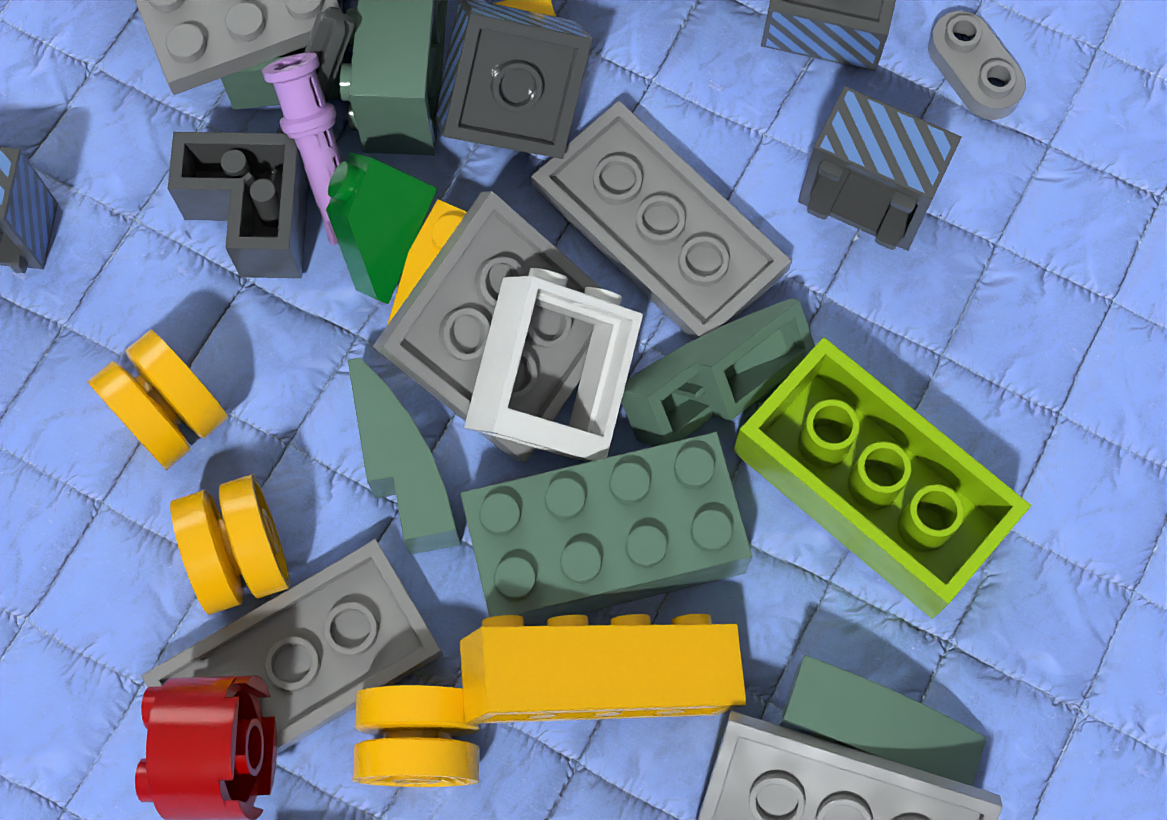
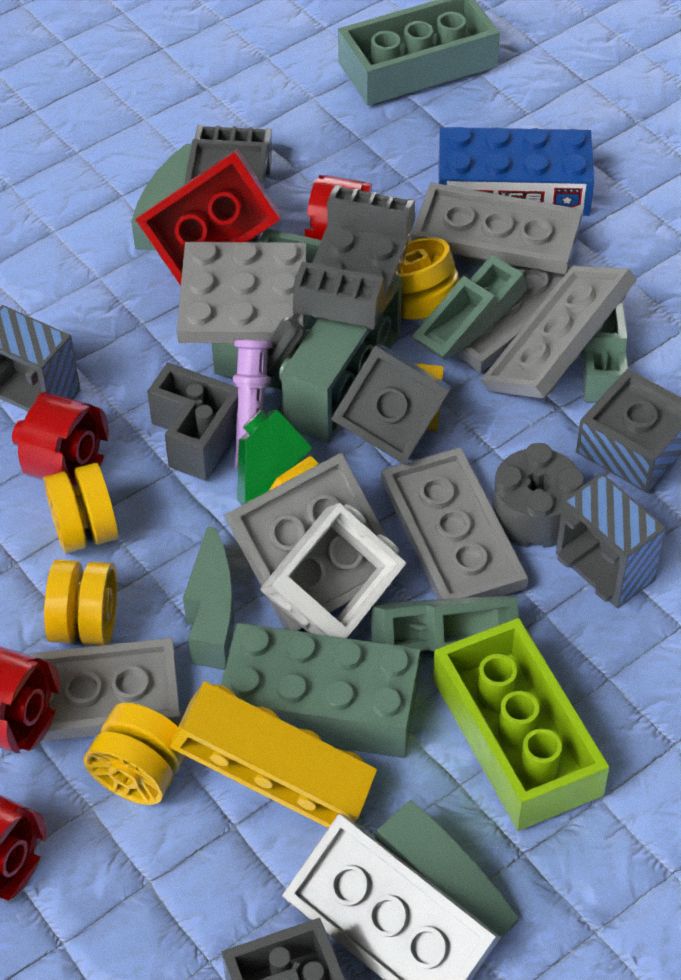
camera: 25 degrees right, 20 degrees down
none -> red brick [12,392,109,487]
none -> dark grey brick [492,443,584,548]

